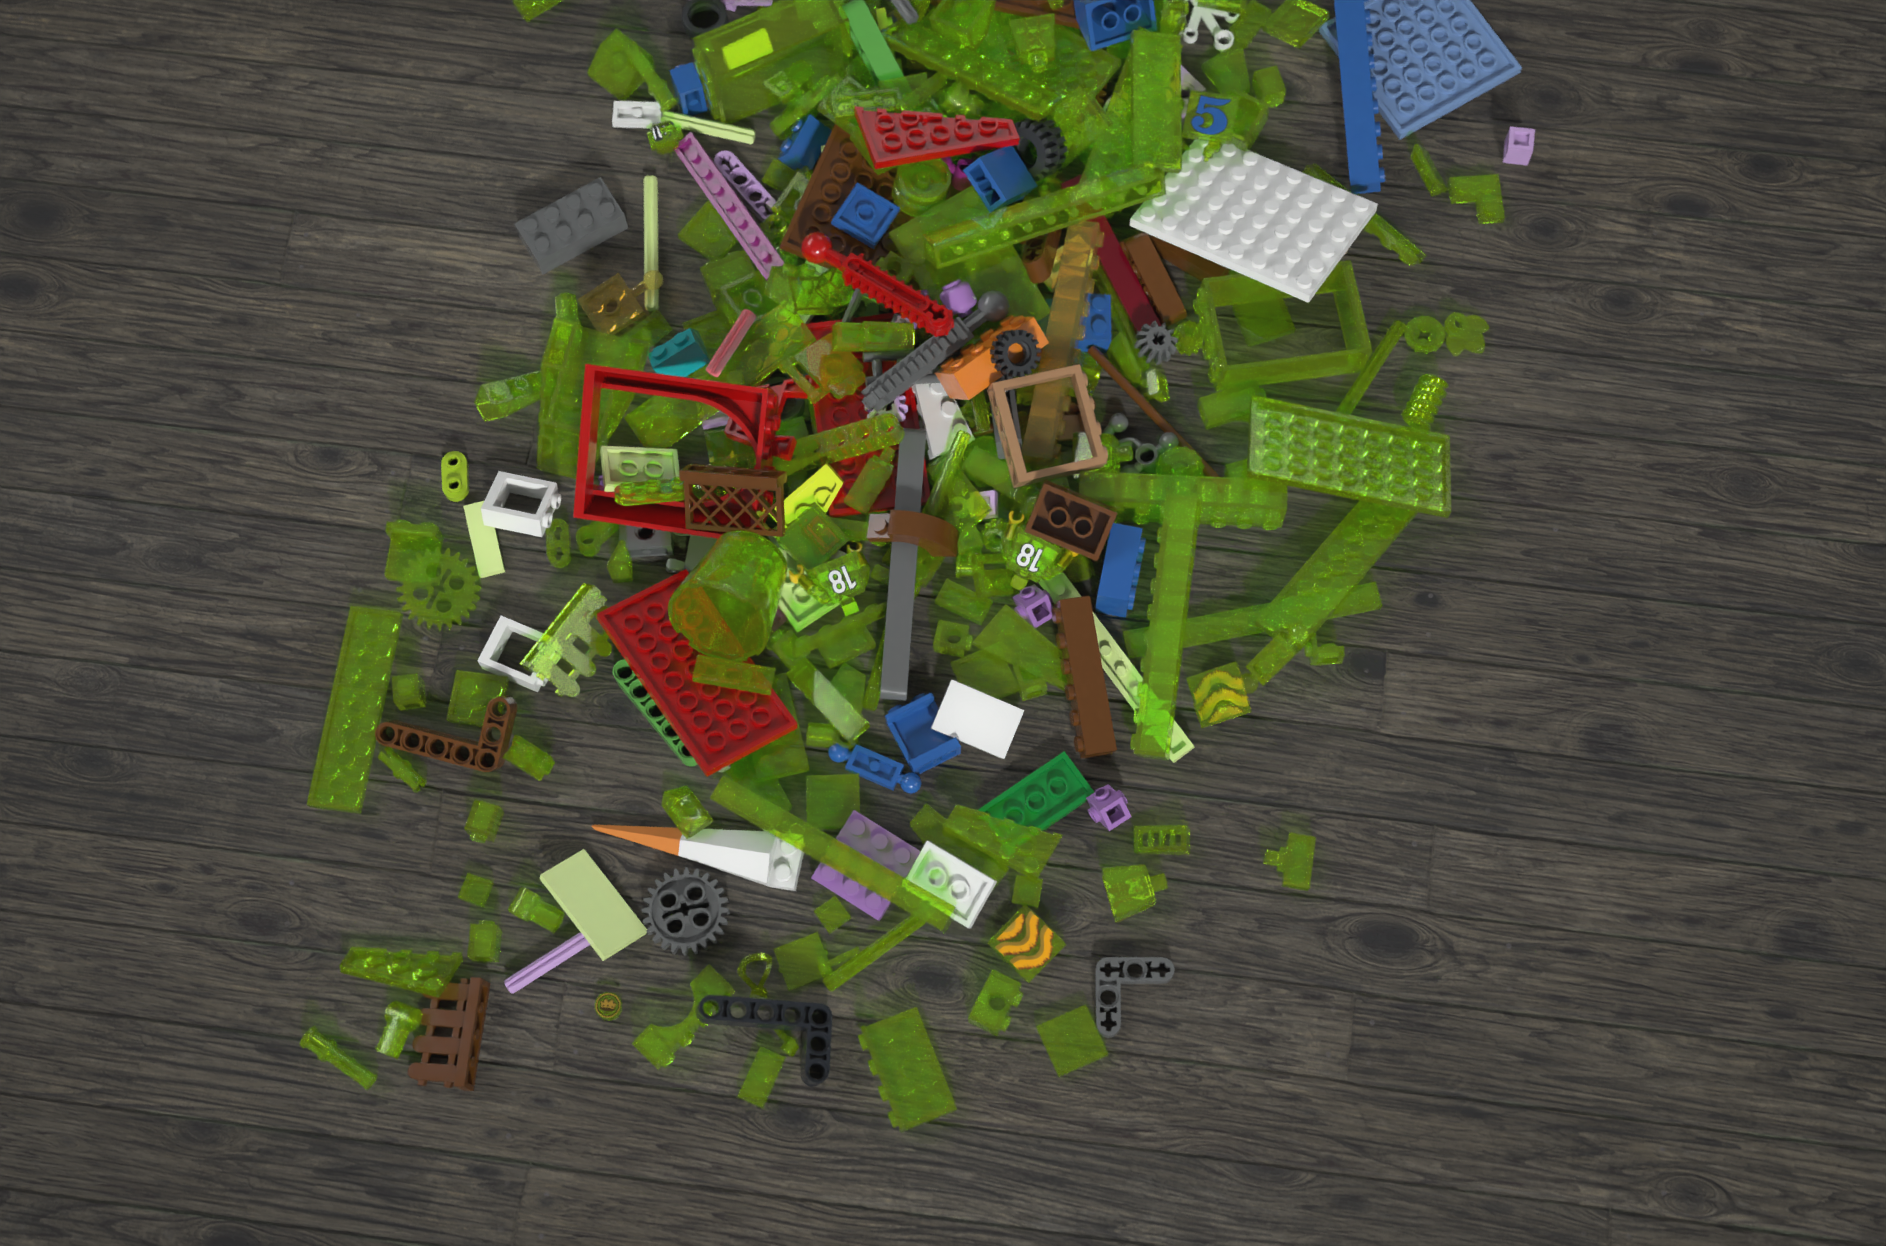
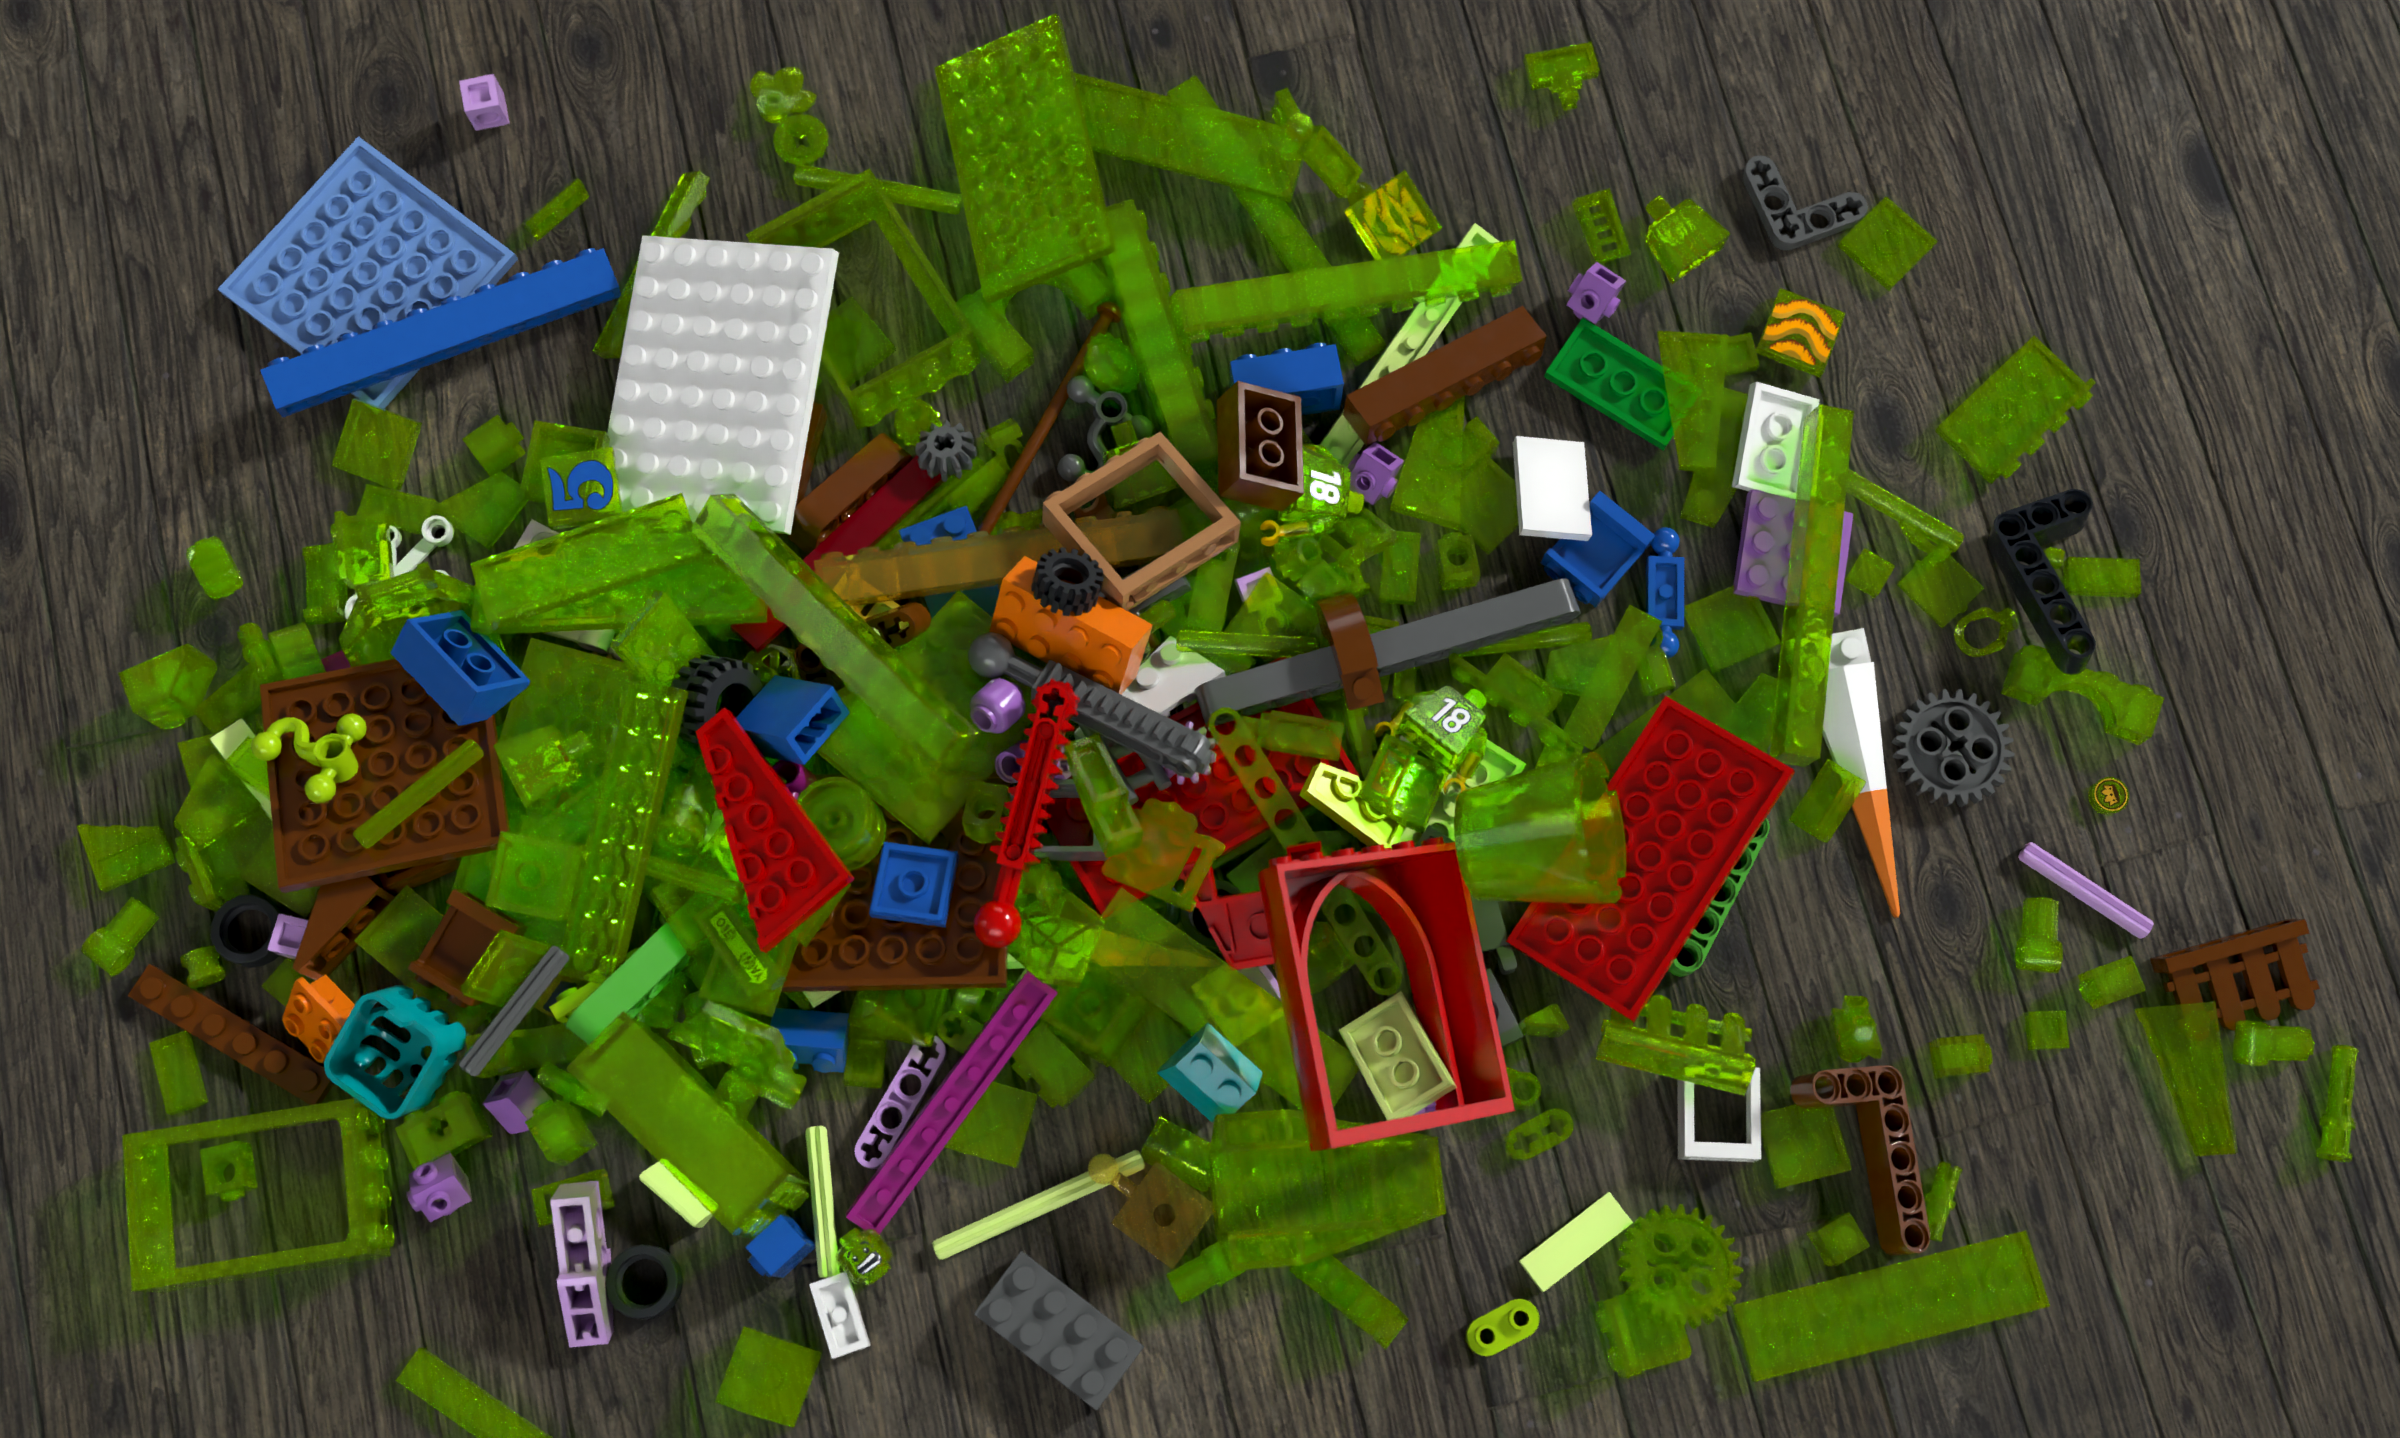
camera: 115 degrees left, 5 degrees up
white window [481,471,561,537] -> none
yellowish green tile [539,849,647,961] -> none
clear neon green plate [614,477,685,506] -> none
clear neon green pin [623,41,679,113] -> none
reddish brown fence [679,464,787,537] -> none
clear neon green tile [692,655,776,695] -> none
coral axle [706,309,756,377] -> none
clear neon green brick [968,969,1024,1037] -> none
clear neon green piece [1202,135,1222,162] -> none
clear neon green piece [1402,374,1448,432] -> none
clear neon green plate [1448,174,1505,224] -> none

